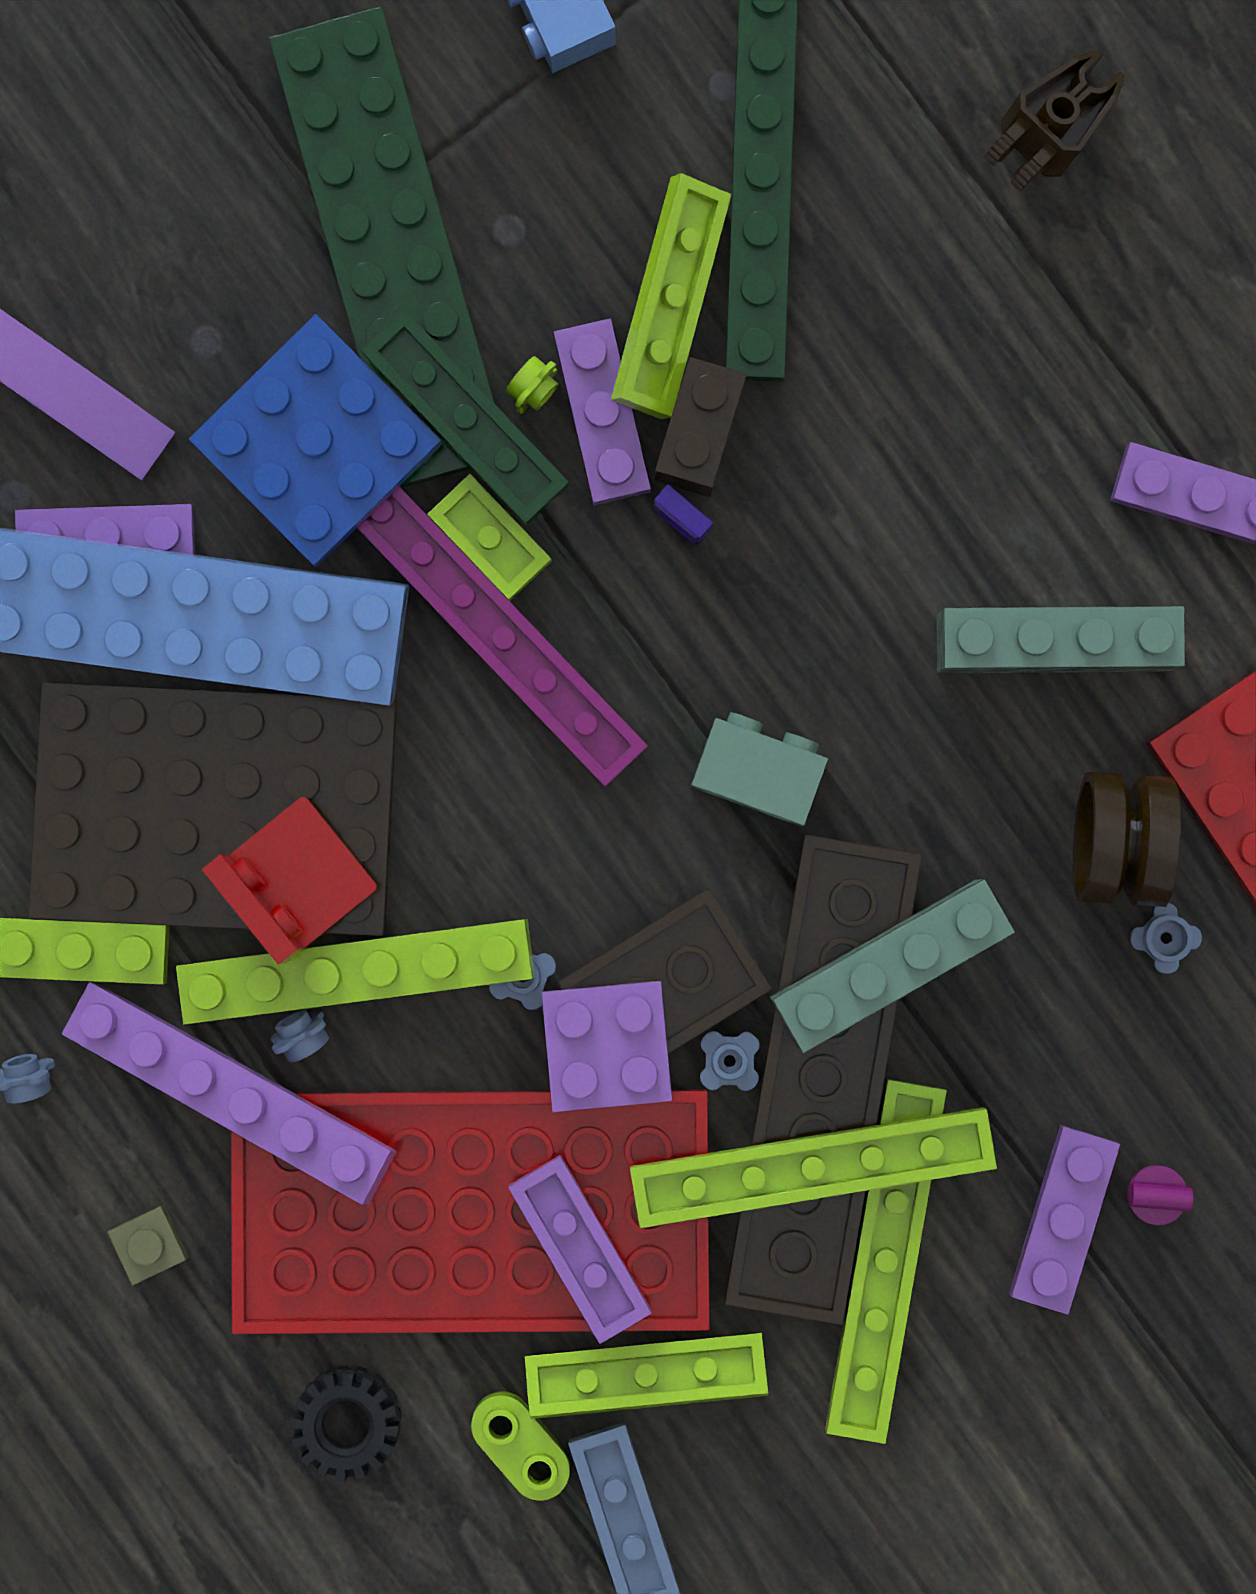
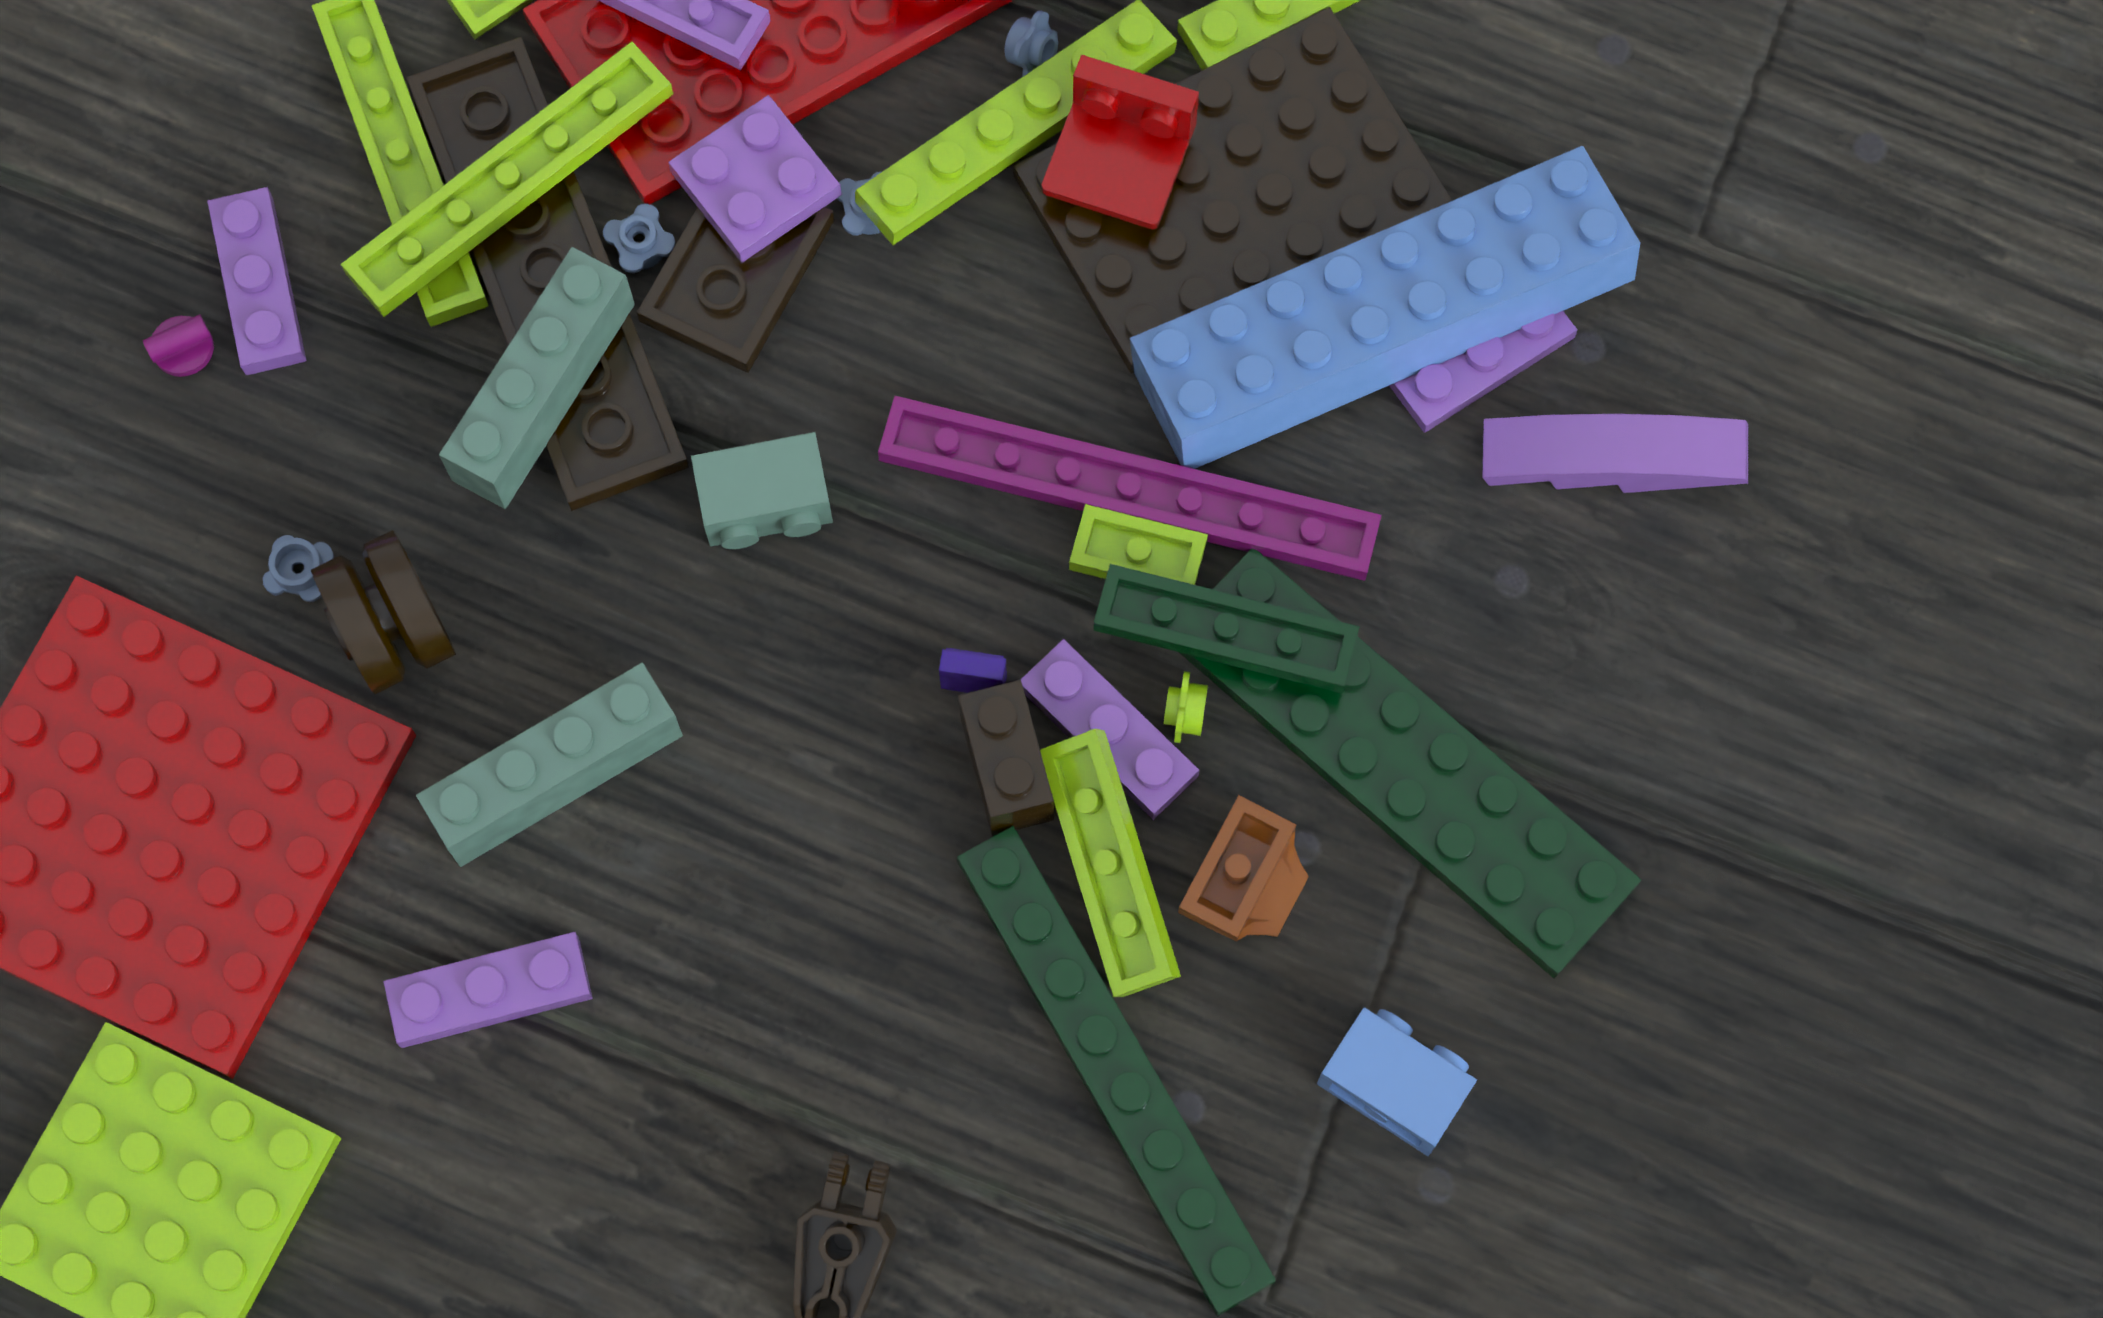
camera: 150 degrees right, 15 degrees down
blue plate [189,314,443,568] -> none
none -> dark orange slope [1178,795,1309,941]

